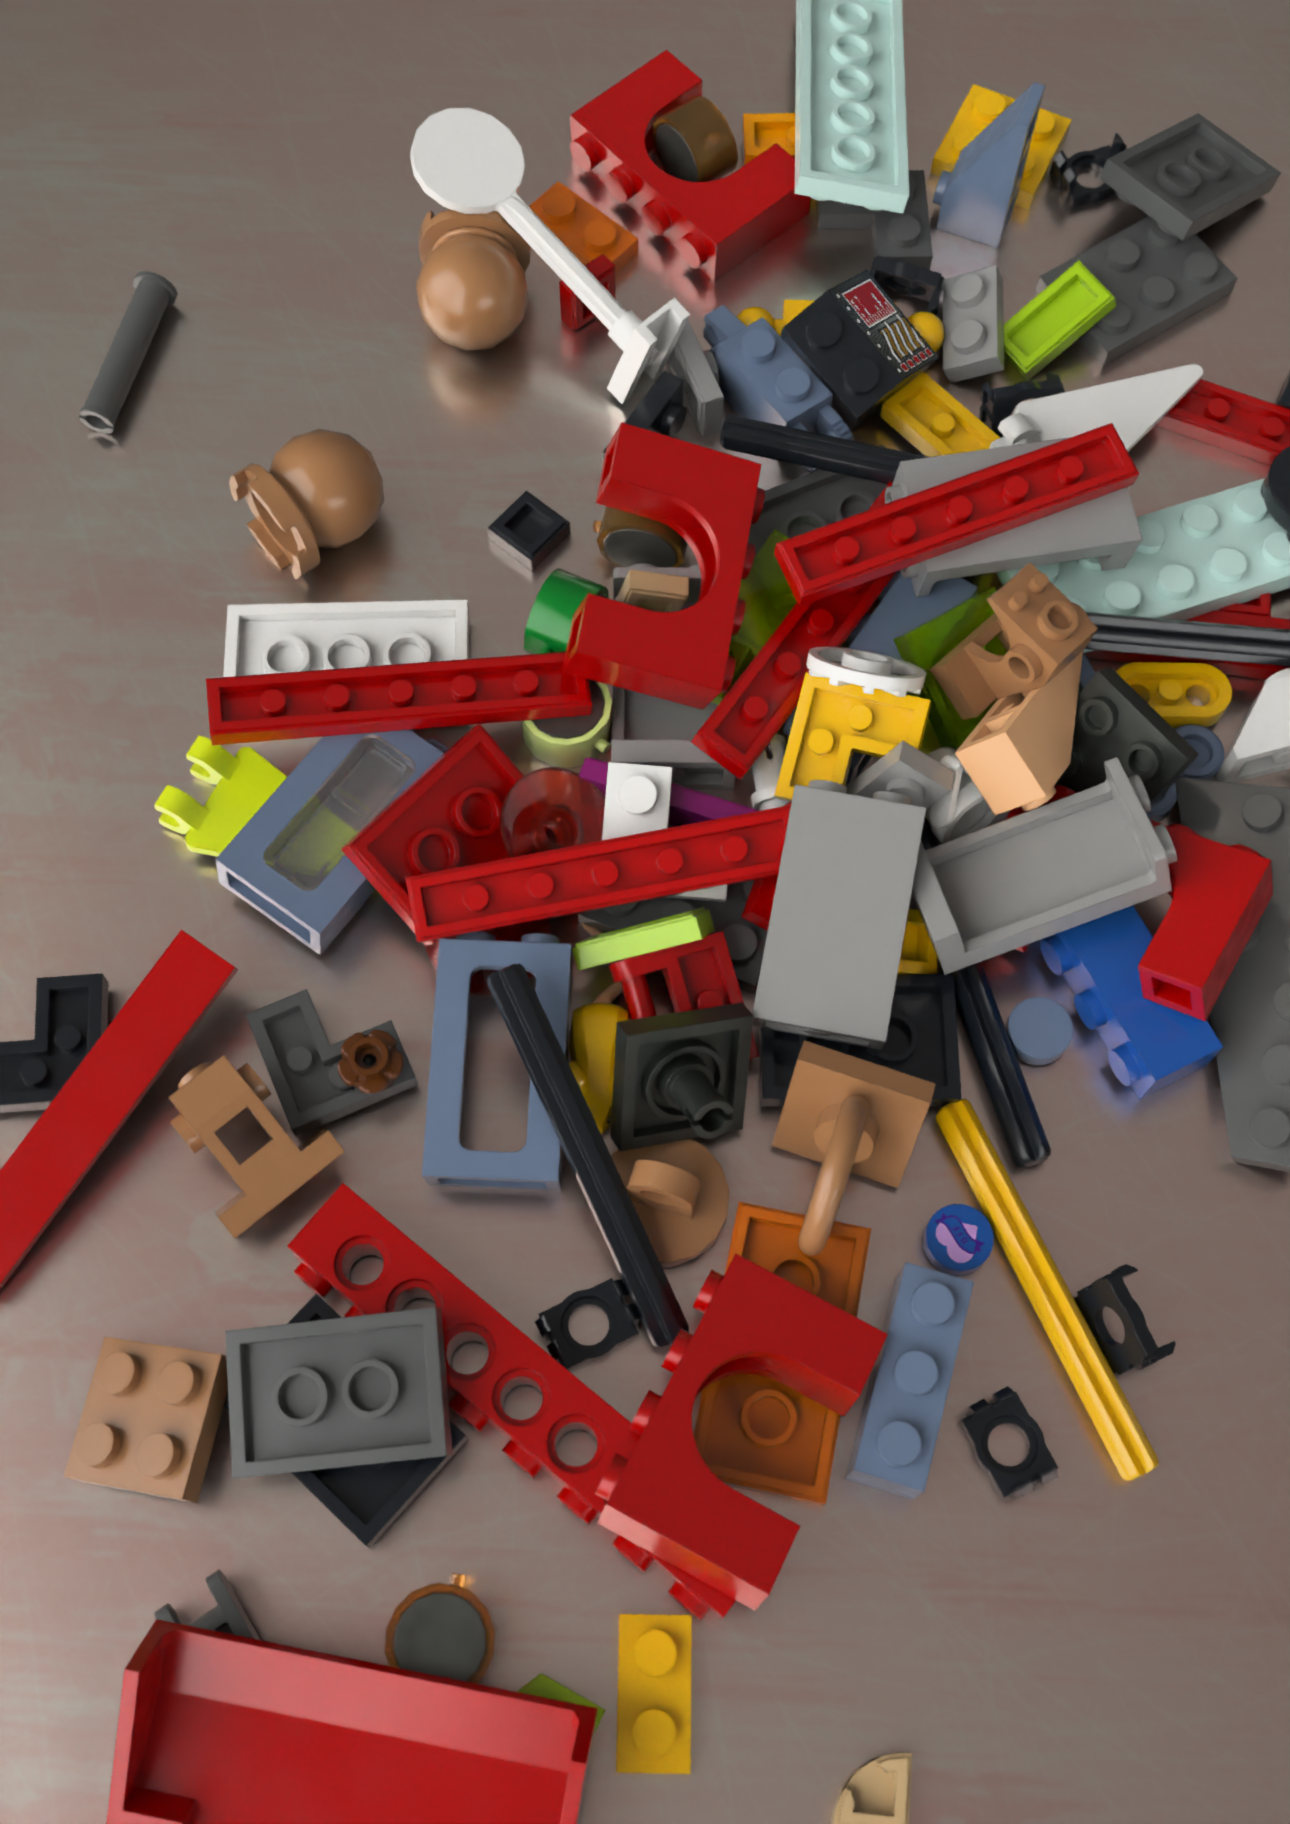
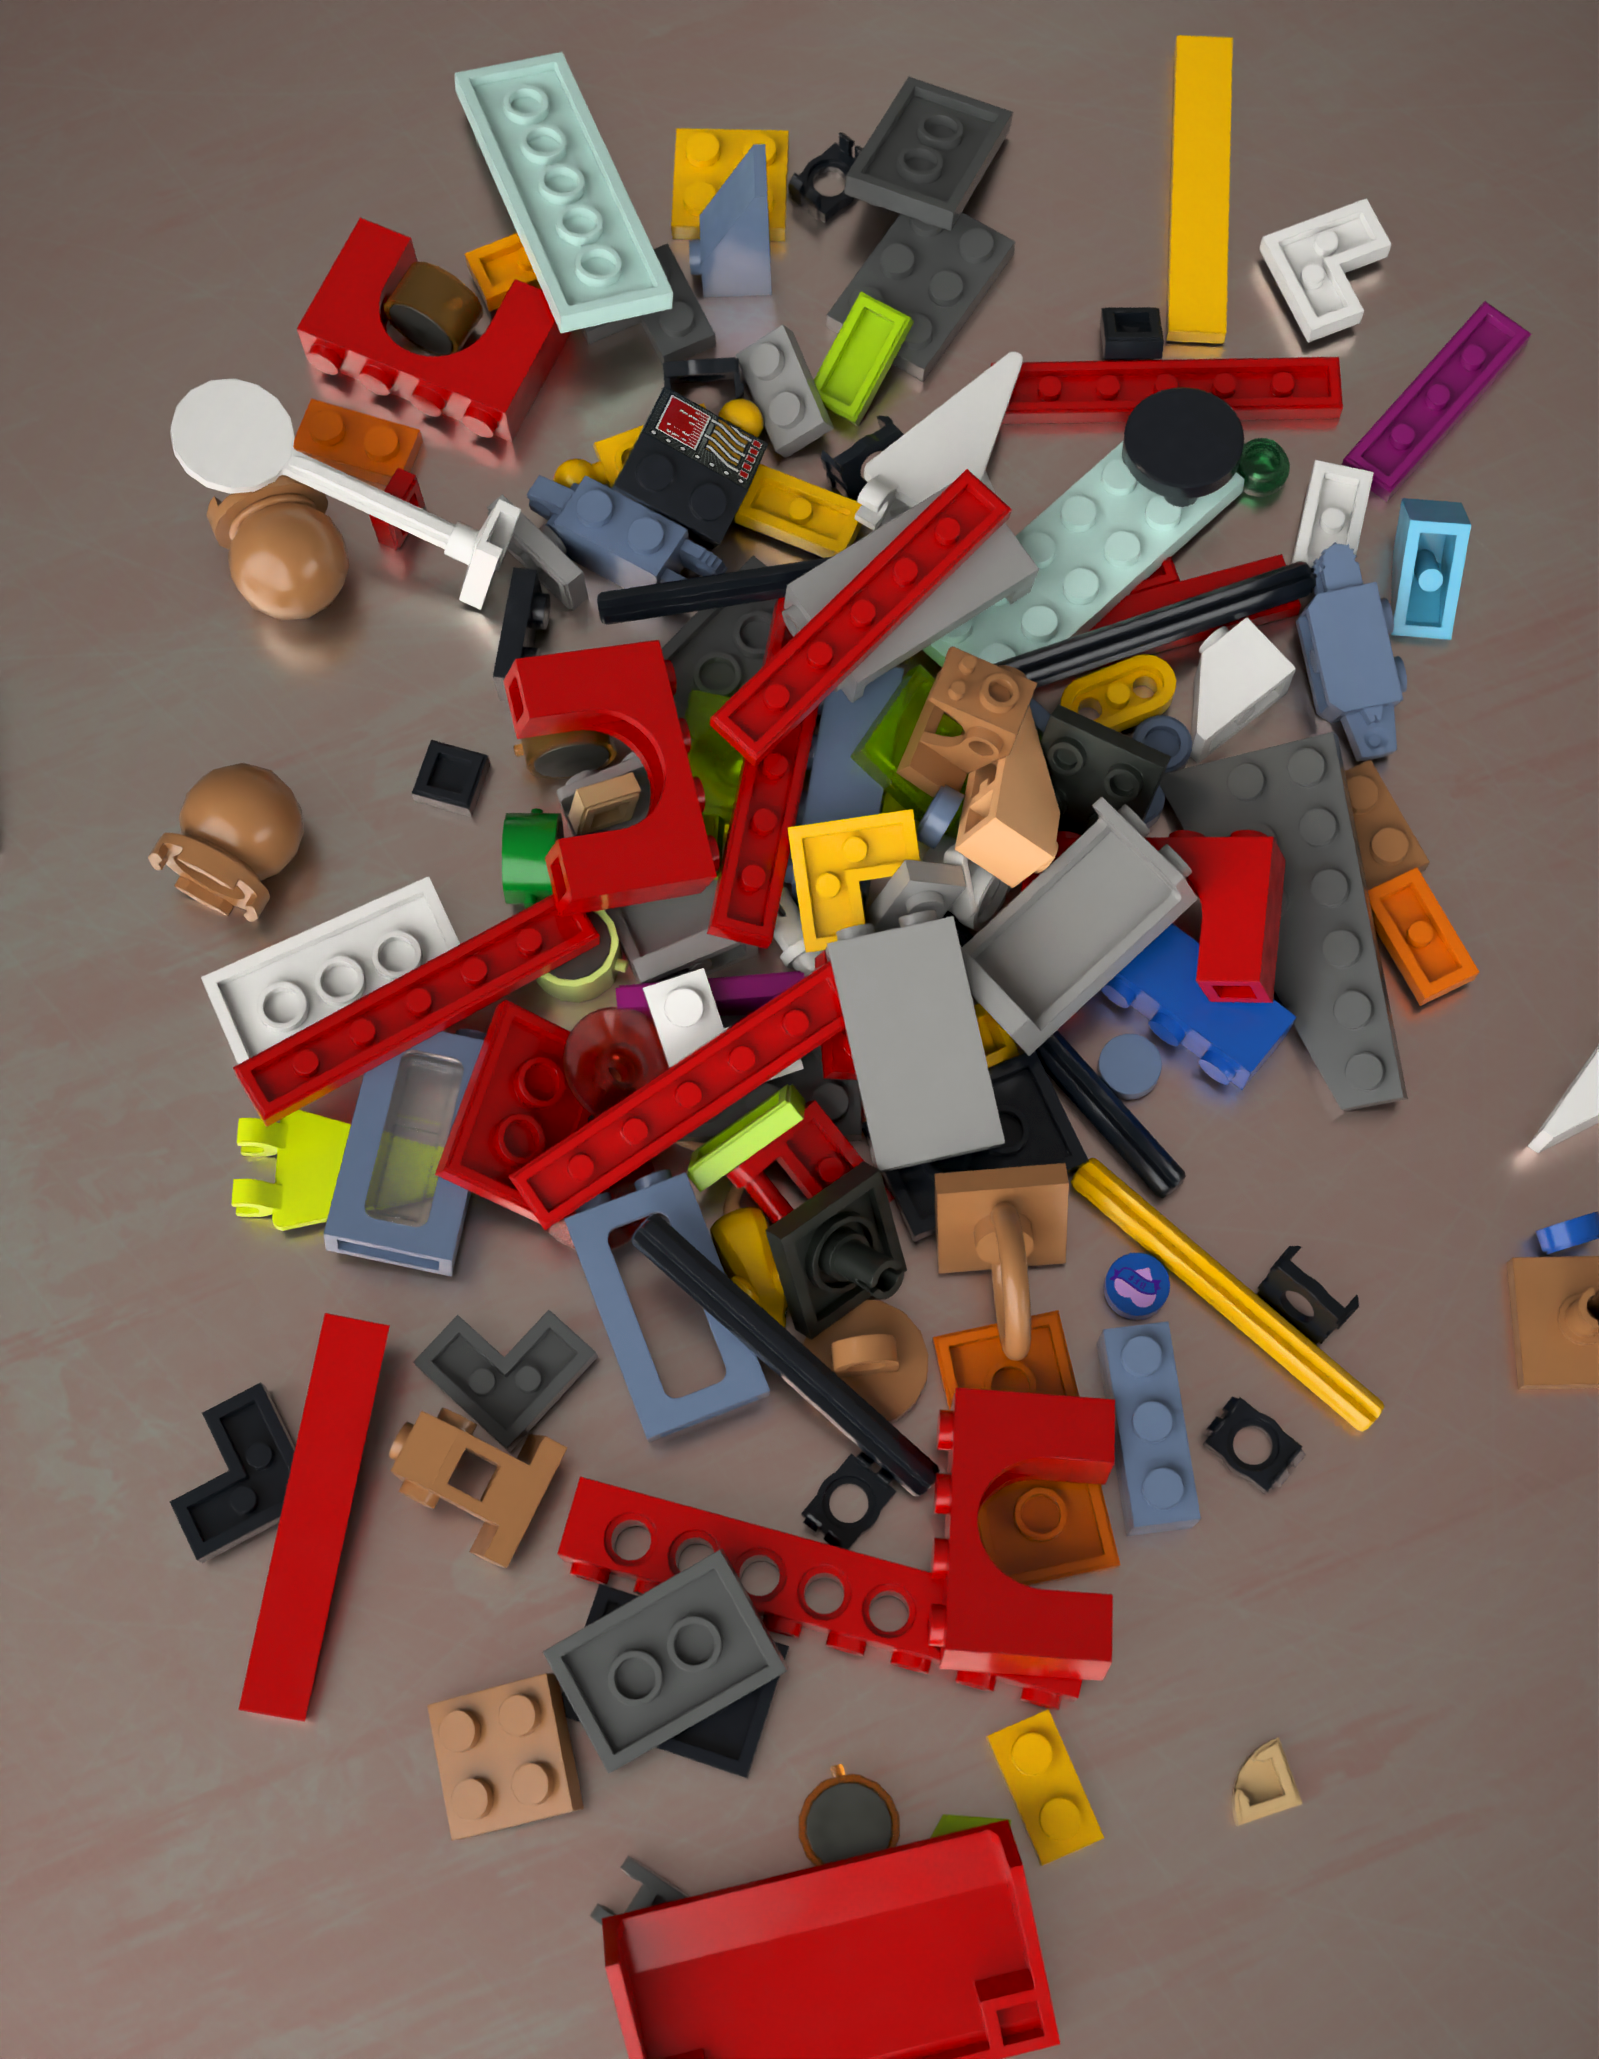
camera: 20 degrees left, 5 degrees up
reddish brown plate [337,1030,404,1094] -> none
white wheel [806,647,926,697] -> none
none -> sand blue tile [916,784,965,849]

